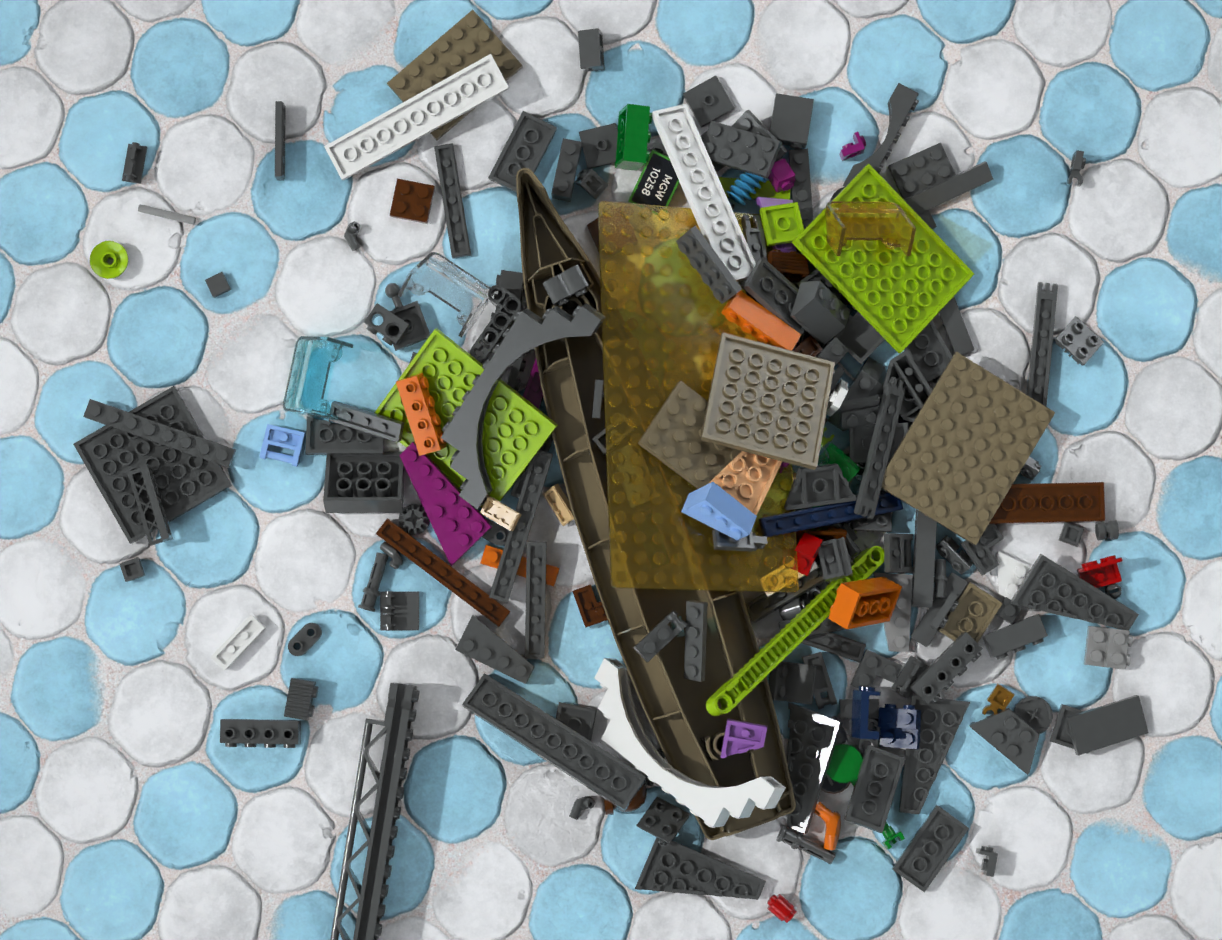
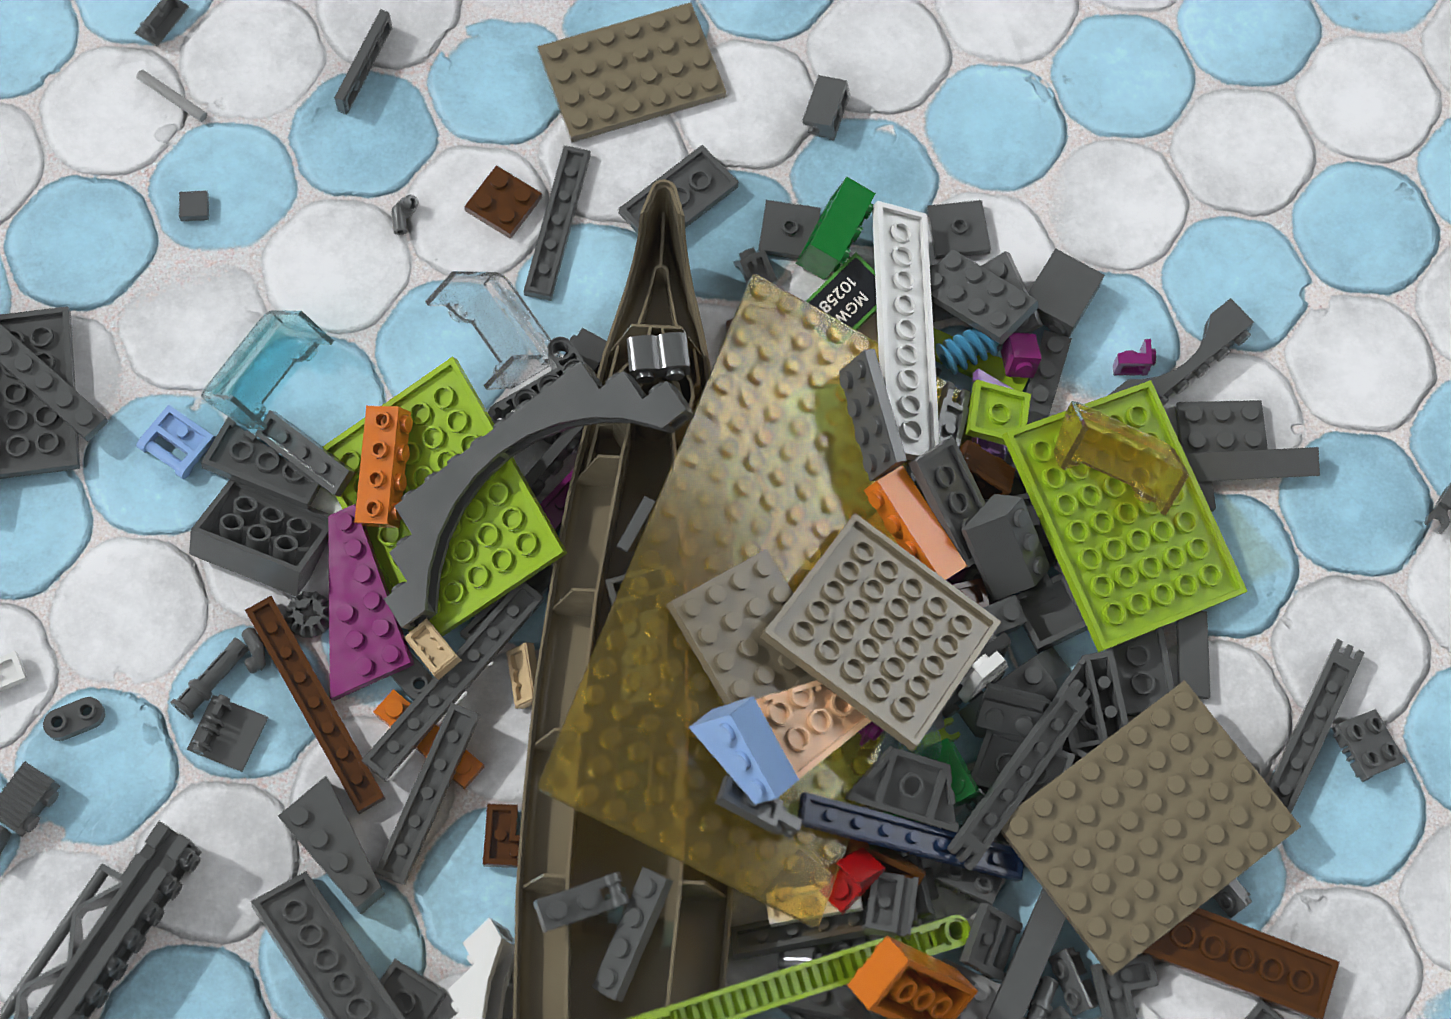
camera: 15 degrees right, 15 degrees down
lime dish [90,241,128,279] -> none
white plate [324,54,510,181] -> none
dark grey brick [364,303,411,346] -> none
dark grey plate [385,283,431,351] -> none
dark grey arch [551,138,582,202] -> none

